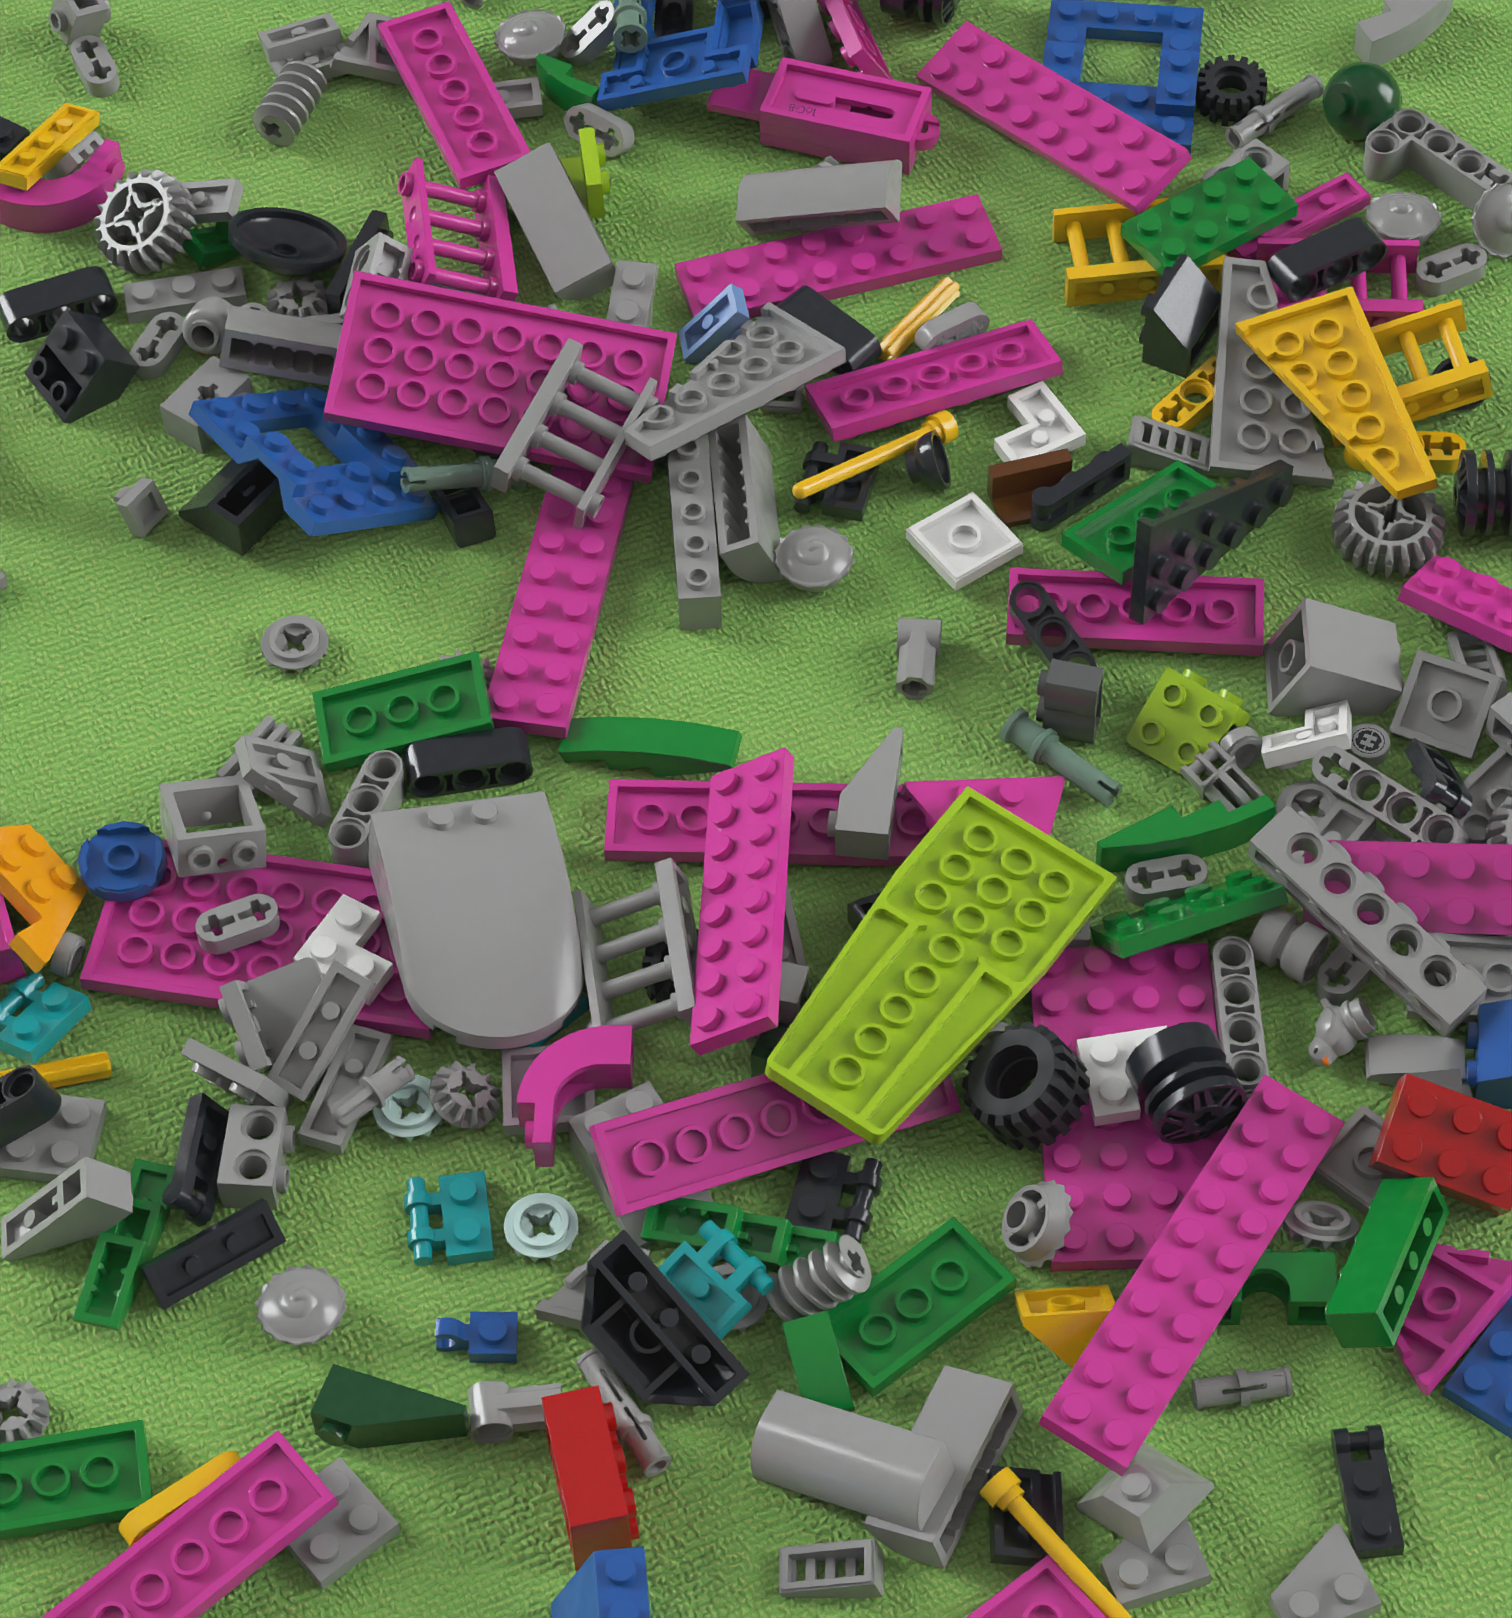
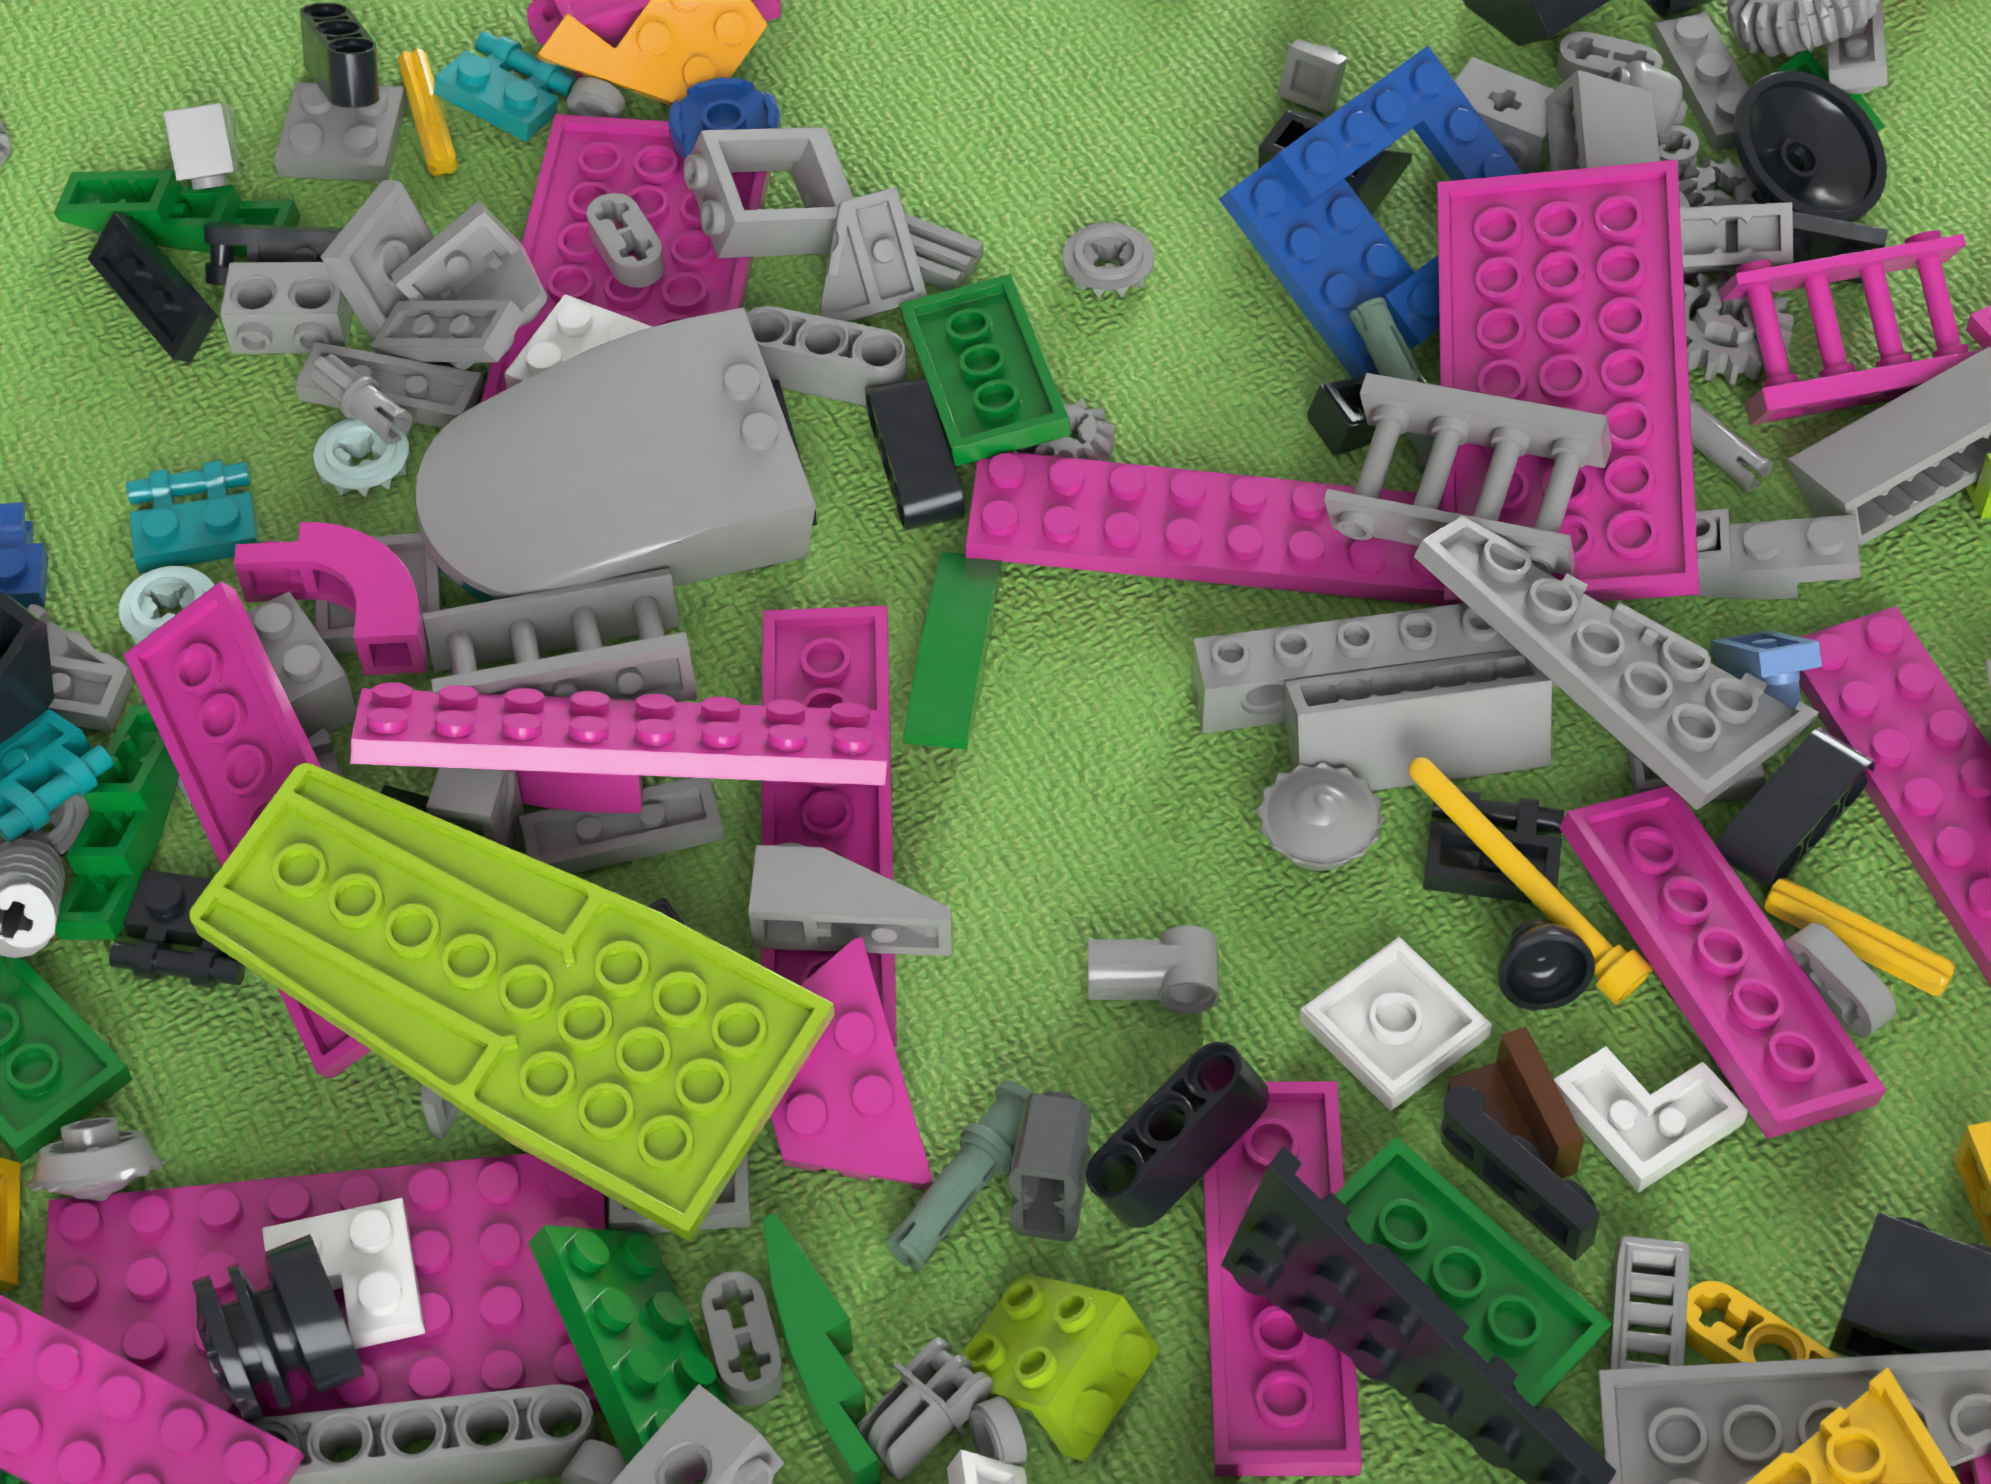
camera: 85 degrees right, 0 degrees up
light grey piece [255,1264,348,1346] -> none
light grey gear [429,1061,501,1129] -> none
black tyre [962,1022,1090,1151] -> none

